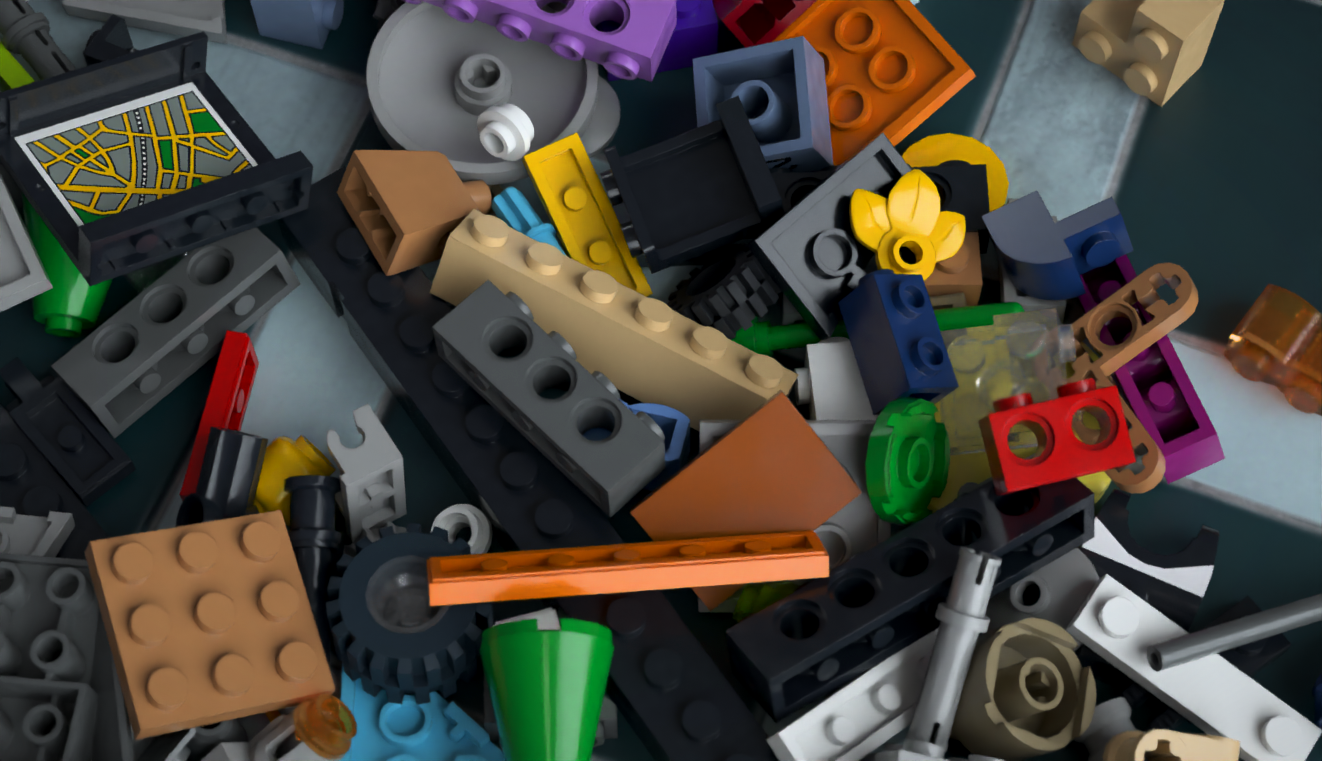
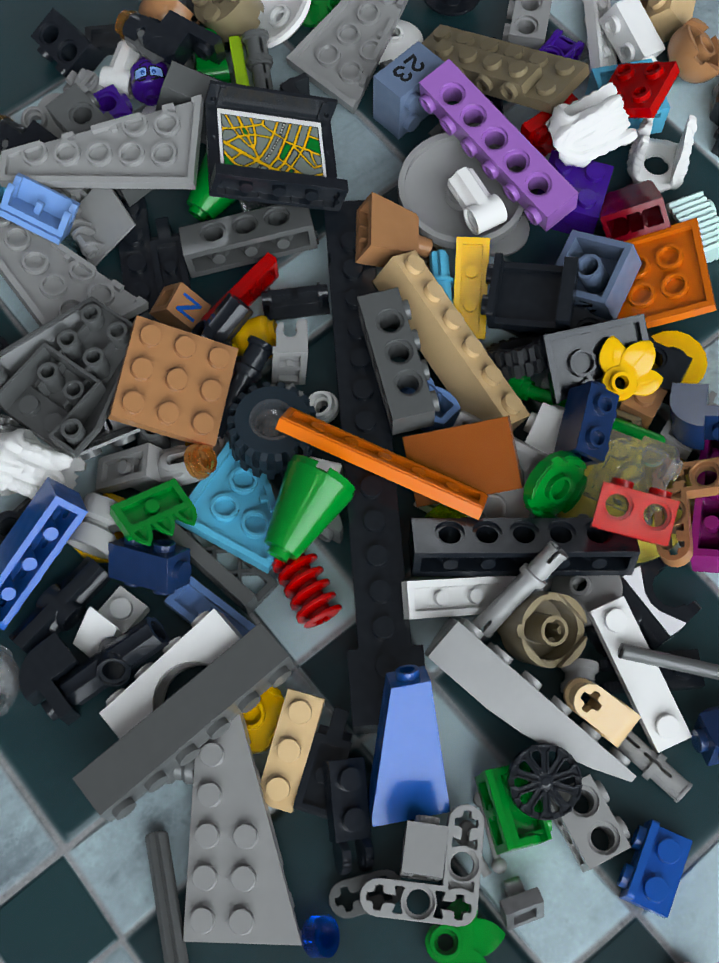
camera: 30 degrees right, 5 degrees up
white plate [477,103,534,161] -> none
none -> medium nougat brick [149,282,211,332]
none -> black hinge [261,282,330,321]
none -> white piece [447,167,507,235]

